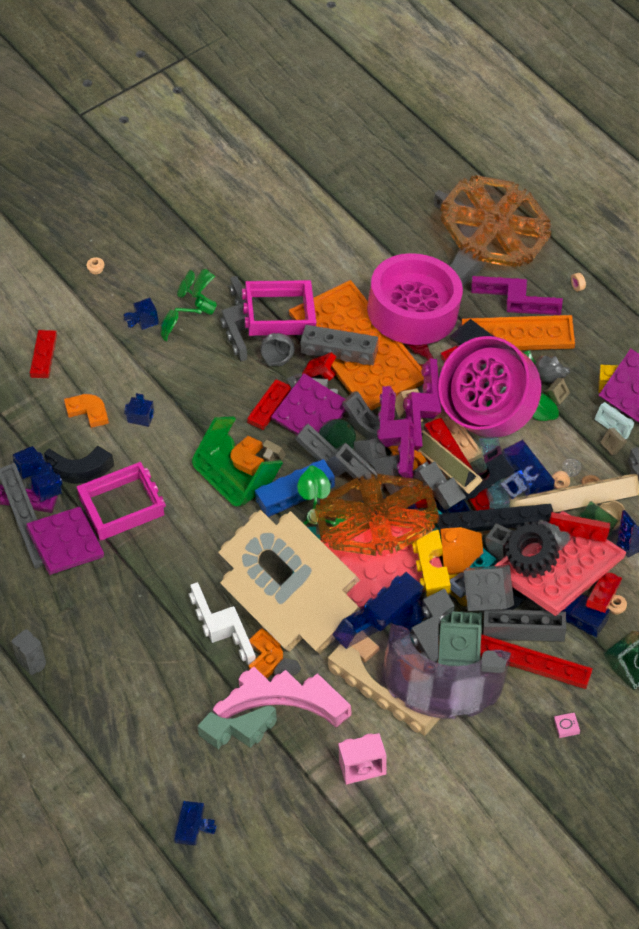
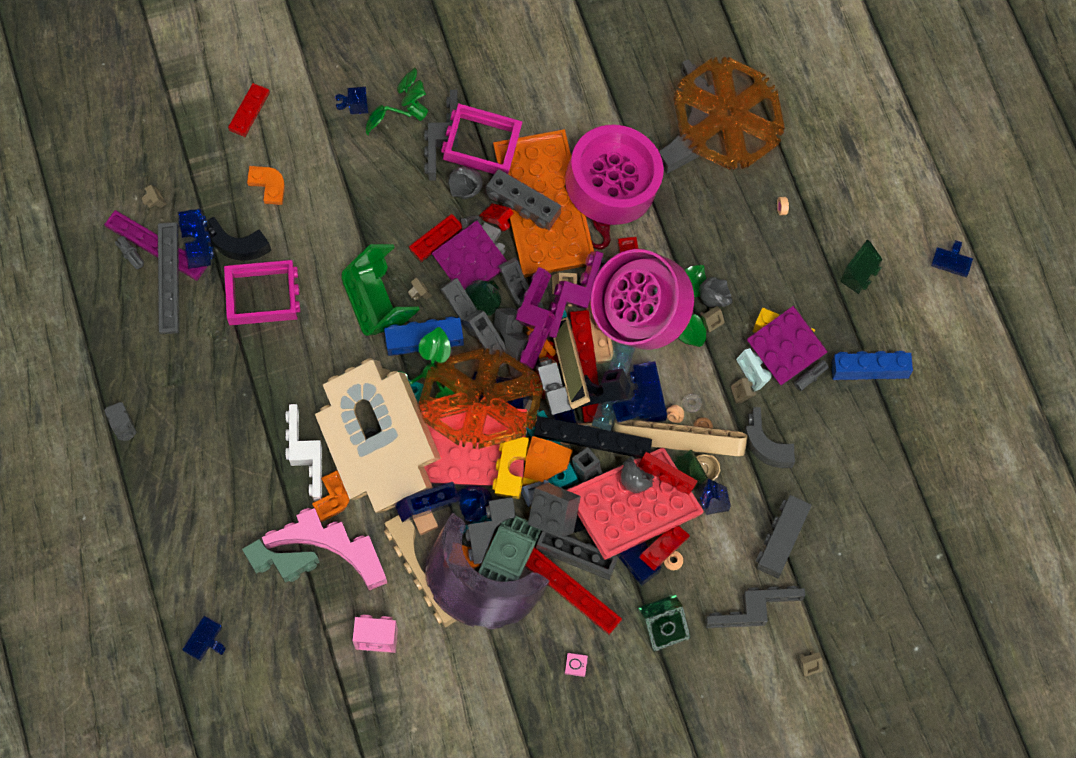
camera: 15 degrees right, 15 degrees up
magenta plate [26,507,104,575] -> none
light nougat plate [87,257,105,274] -> none
clear blue brick [124,393,155,427] -> none
orange plate [231,436,264,476] -> none
dark grey tile [274,658,301,676] -> none
clear blue brick [363,572,424,632] -> none
black piece [450,319,494,346] -> none
orange plate [462,315,575,350] -> none
magenta bracket [472,276,563,315] -> none
dark grey tile [481,651,506,673] -> none
black tyre [505,522,560,578] -> none

